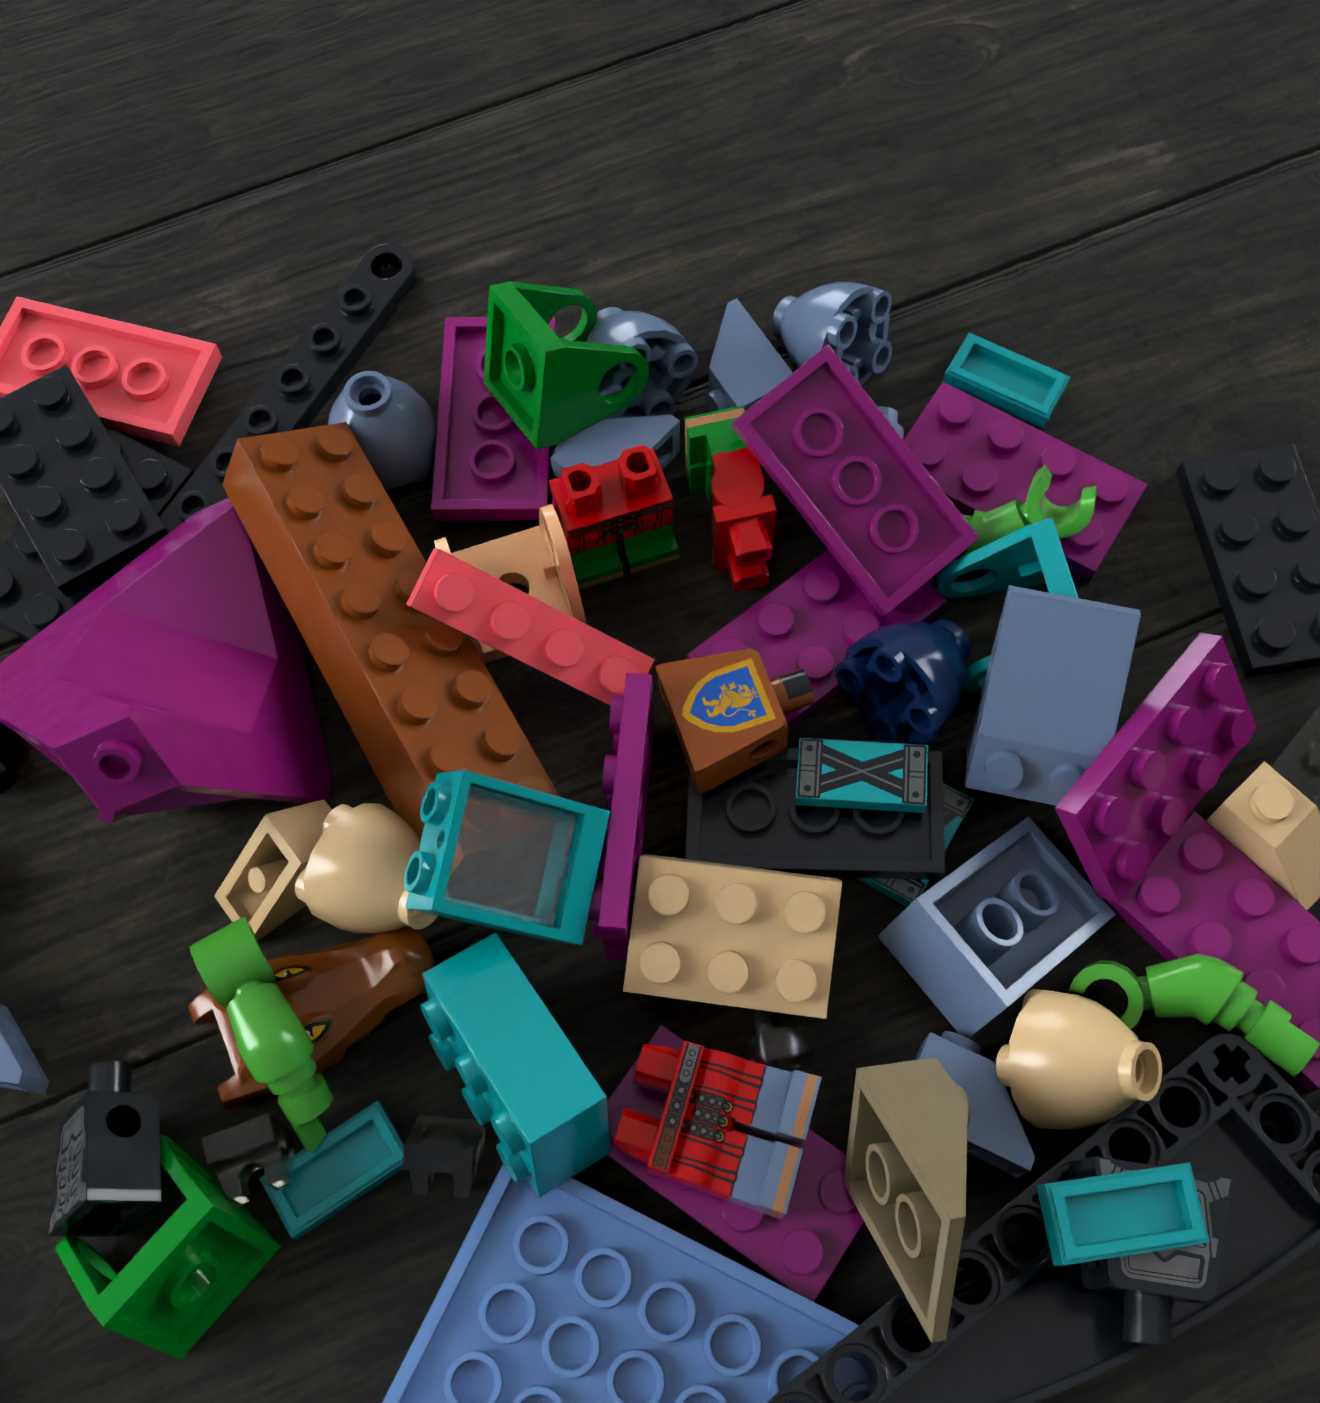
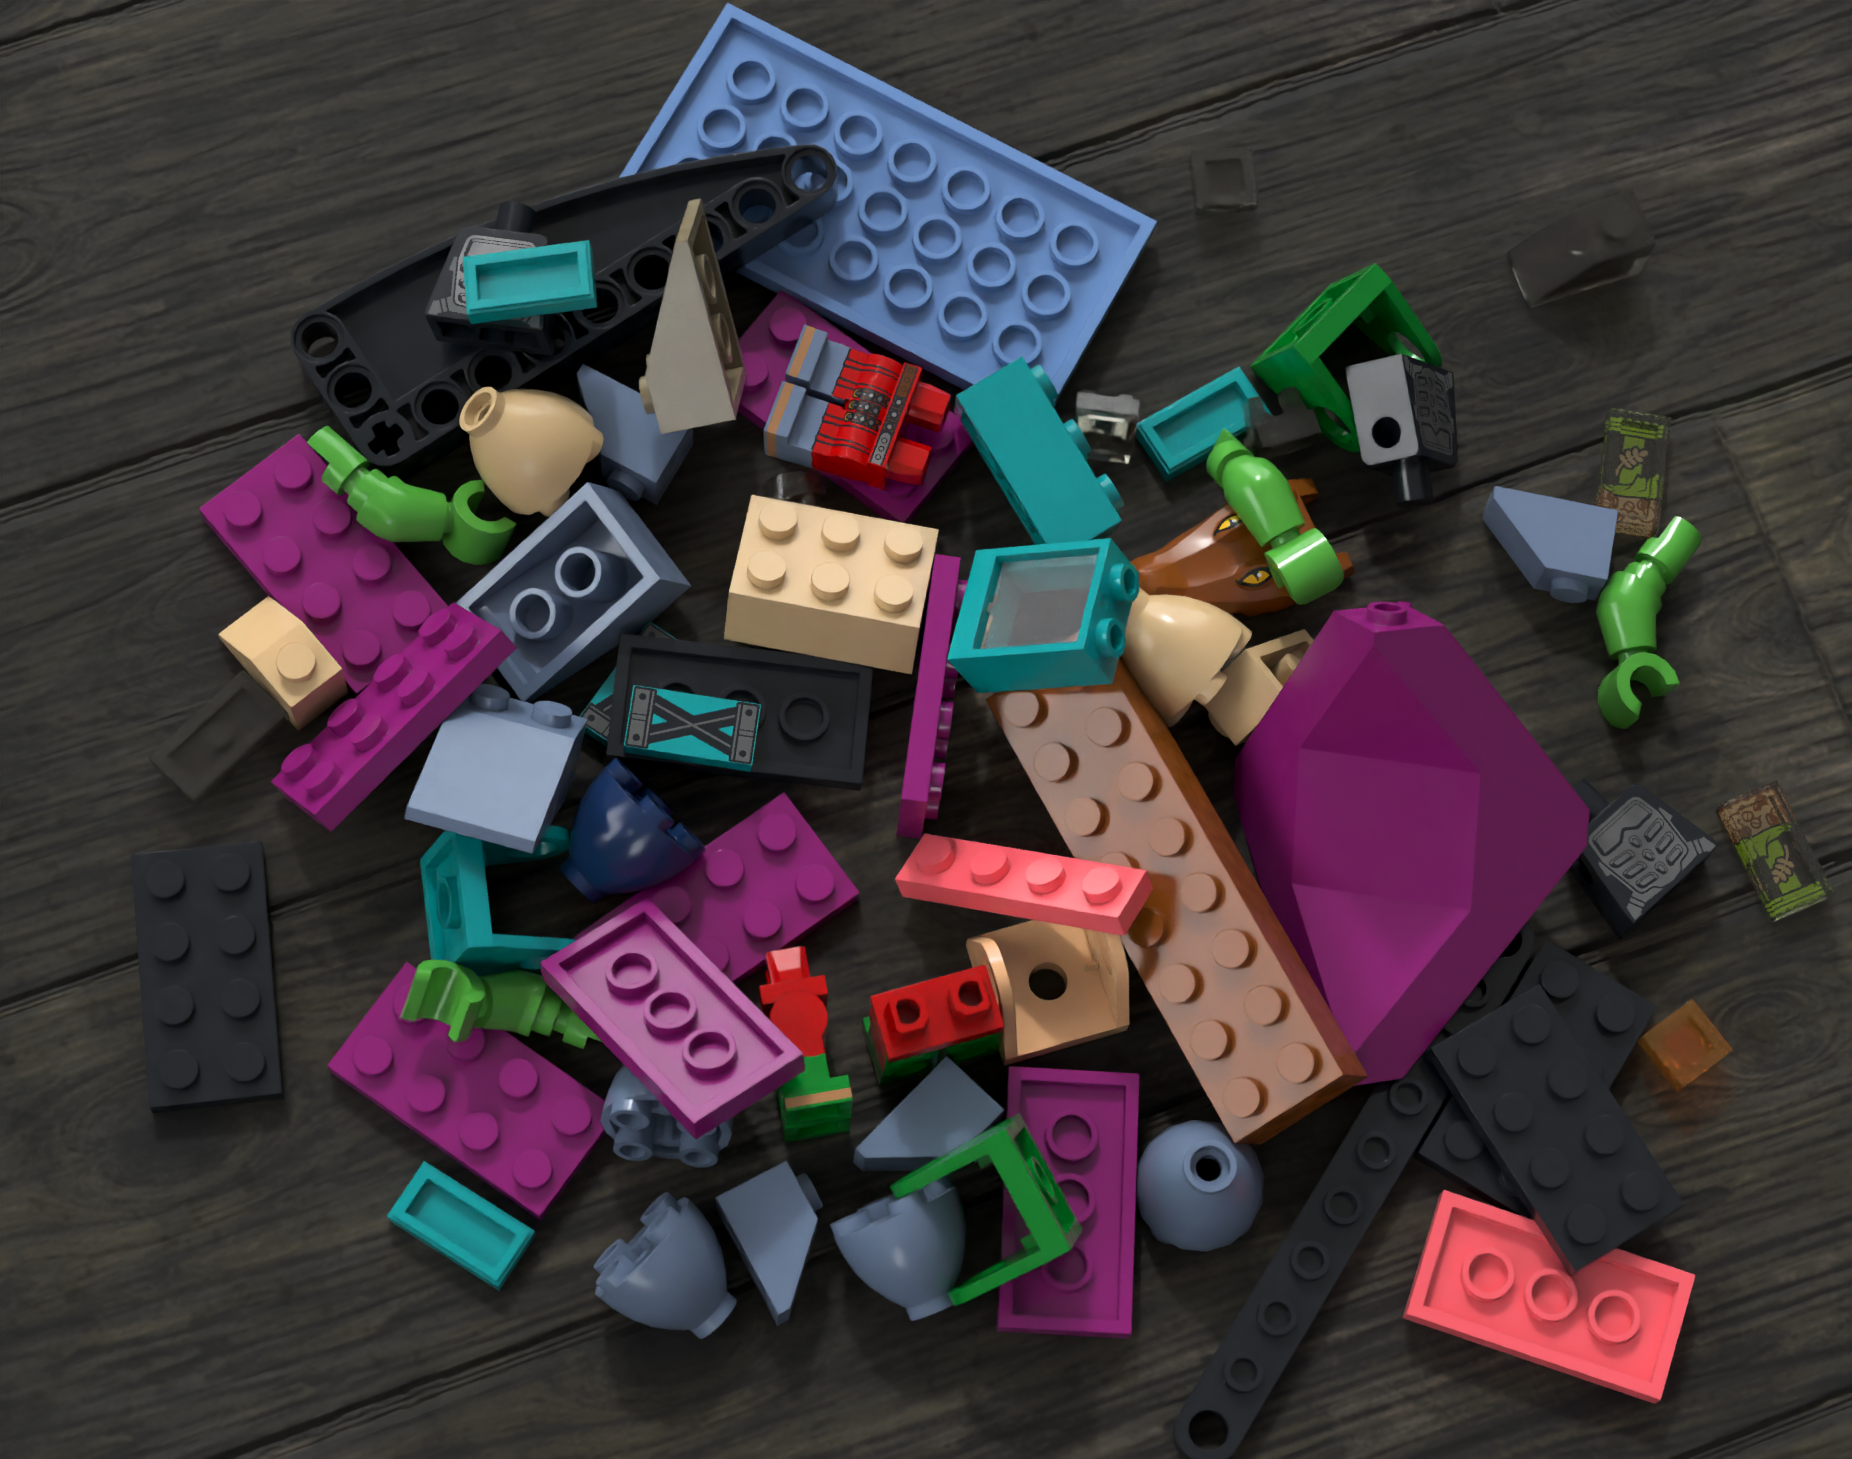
camera: 170 degrees right, 5 degrees up
dark orange torso [655,648,815,795] -> none

